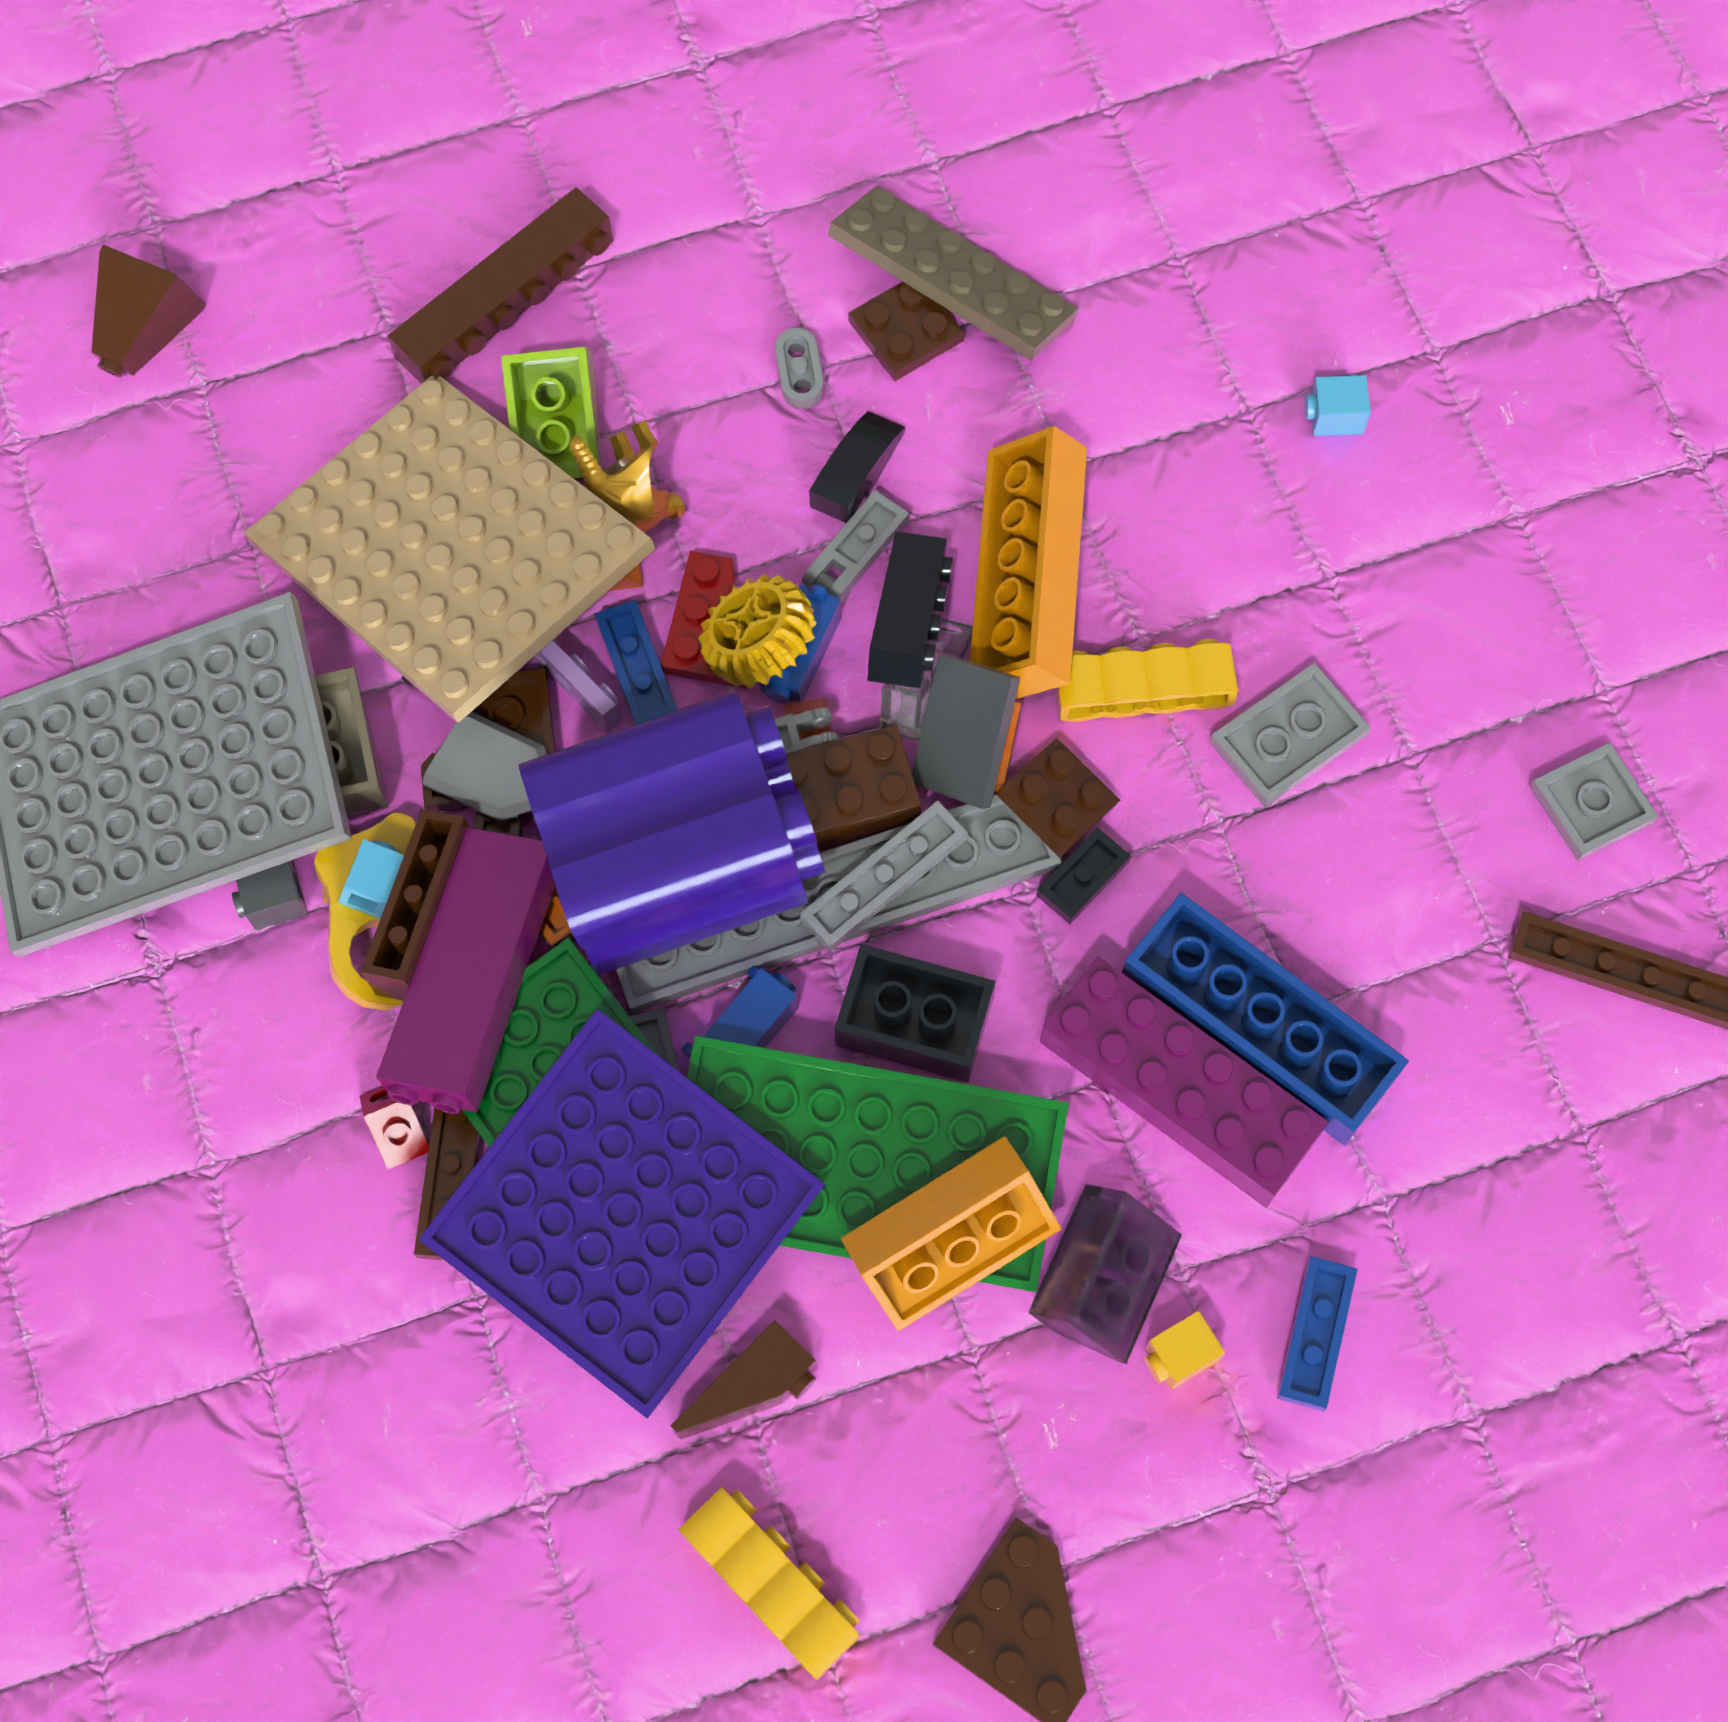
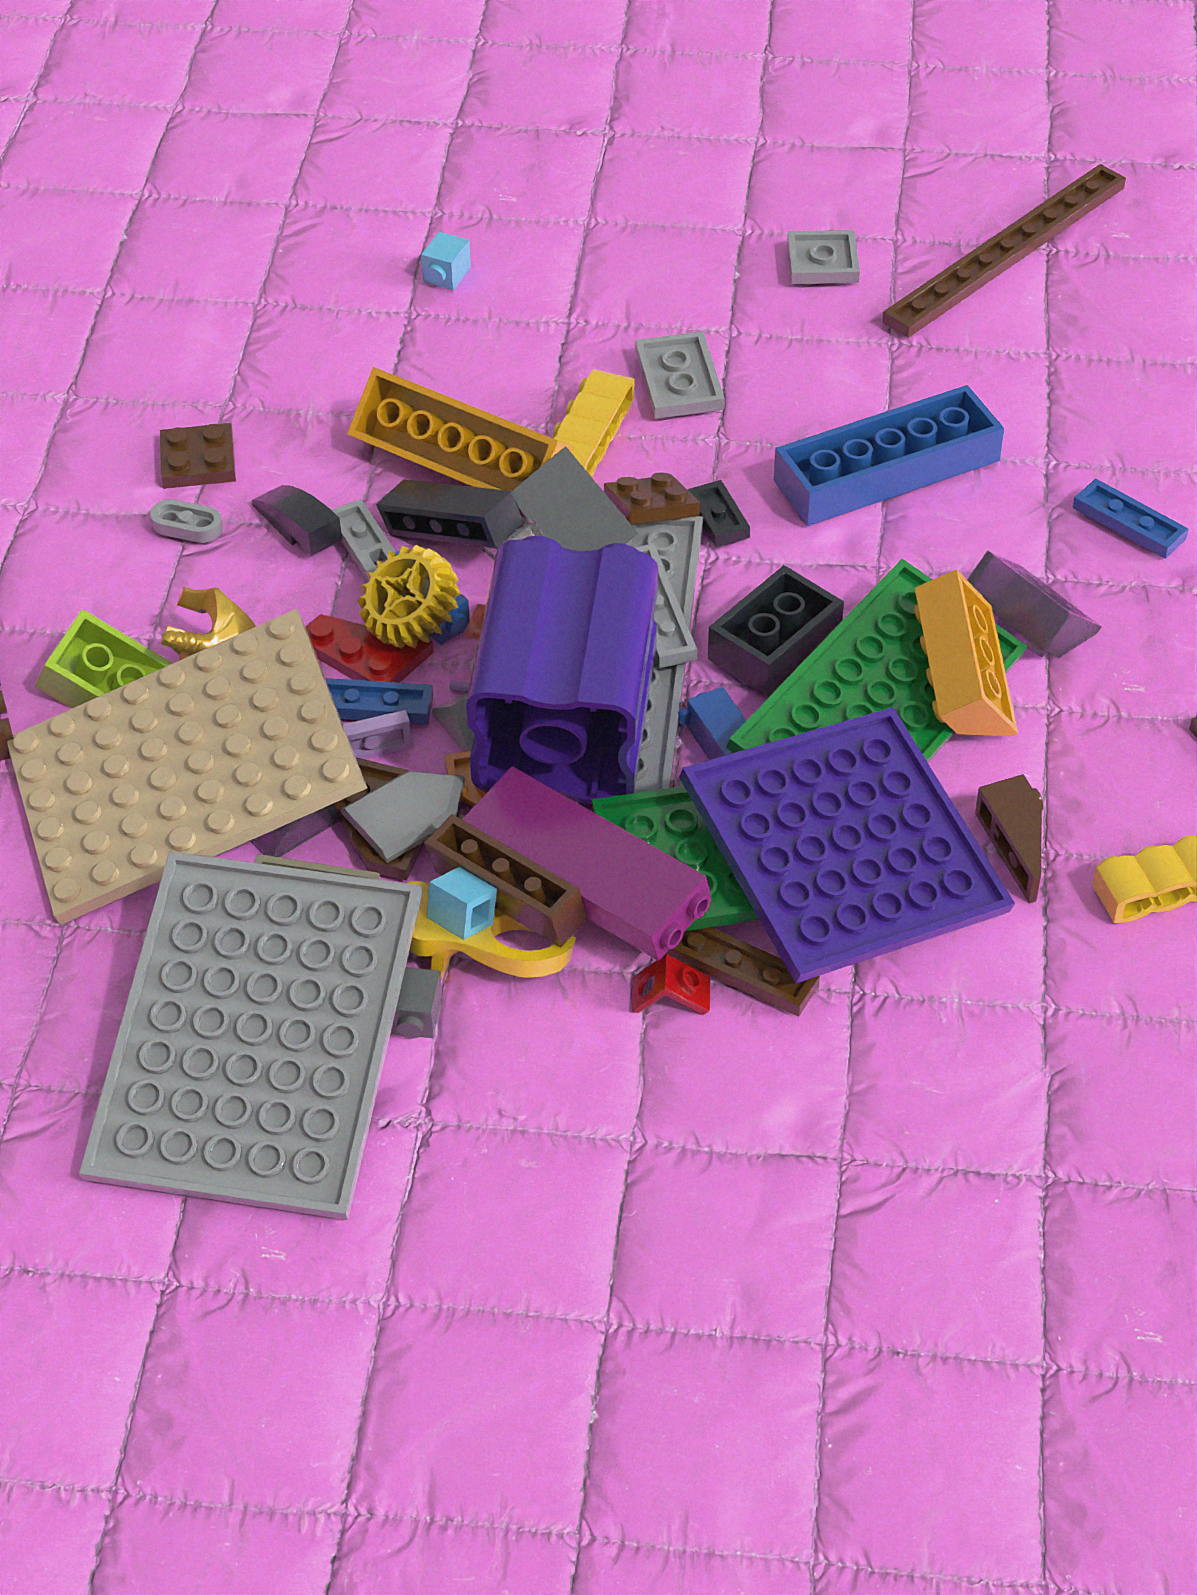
camera: 65 degrees left, 20 degrees down
dark tan plate [828,185,1078,361] -> none
magenta brick [1040,956,1329,1209] -> none
yellow brick [1144,1311,1225,1390] -> none

